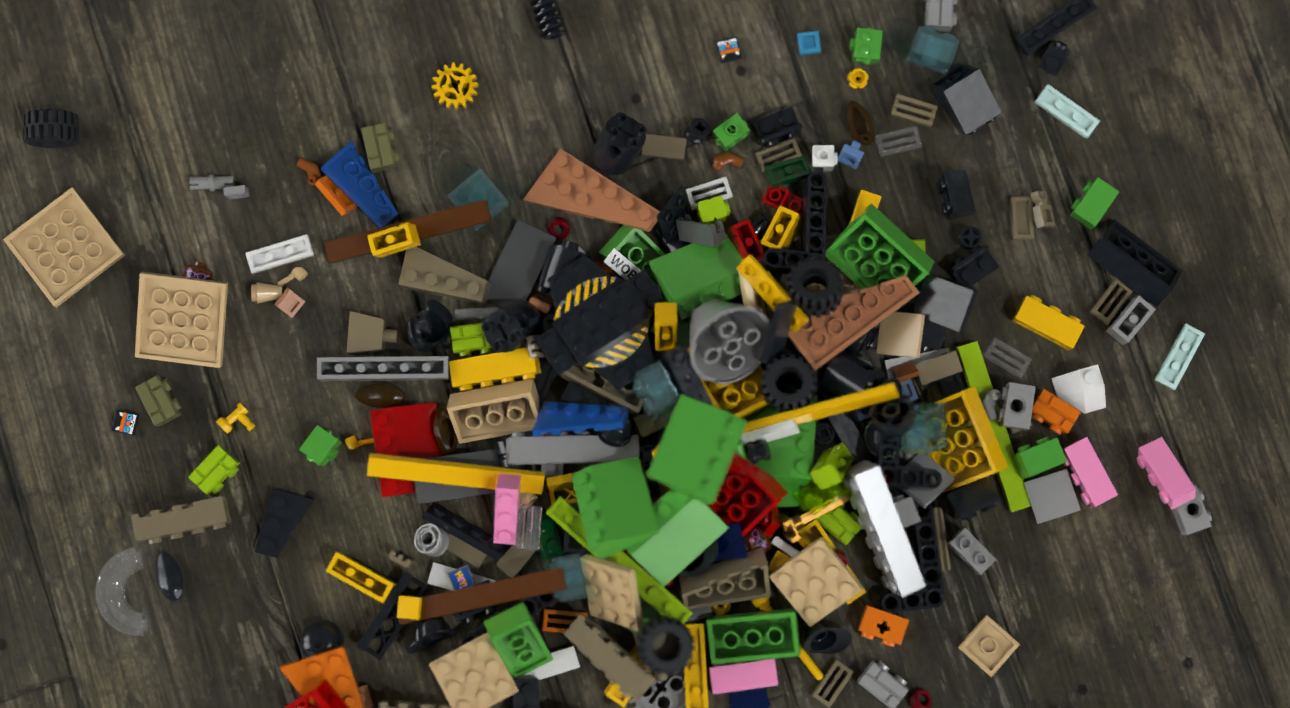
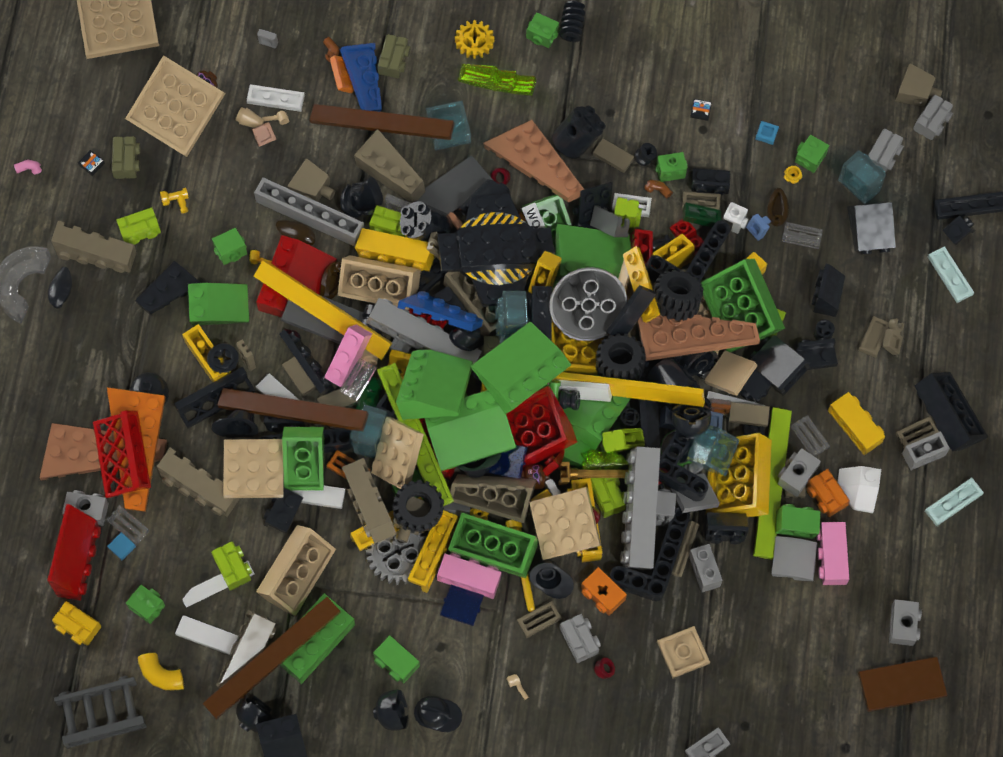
camera: 25 degrees right, 15 degrees down
light grey pin [189,174,235,191] -> none
yellow brick [367,222,421,258] -> none
yellow tile [397,596,422,620] -> none
light grey wheel [414,523,449,557] -> none
blue tile [447,565,476,590] -> none
dark tan tile [890,94,938,128] -> none
light grey arm [982,389,1001,421] -> none
bright green brick [1070,177,1119,230] -> none
bright pink brick [1137,437,1196,510] -> none
none -> bright pink arm [14,160,42,175]
none -> bright green slope [188,283,249,326]
none -> black gear [207,344,239,374]
none -> clear neon green slope [458,64,537,96]
none -> bright green head [526,12,559,48]
none -> reddish brown tile [858,657,948,712]

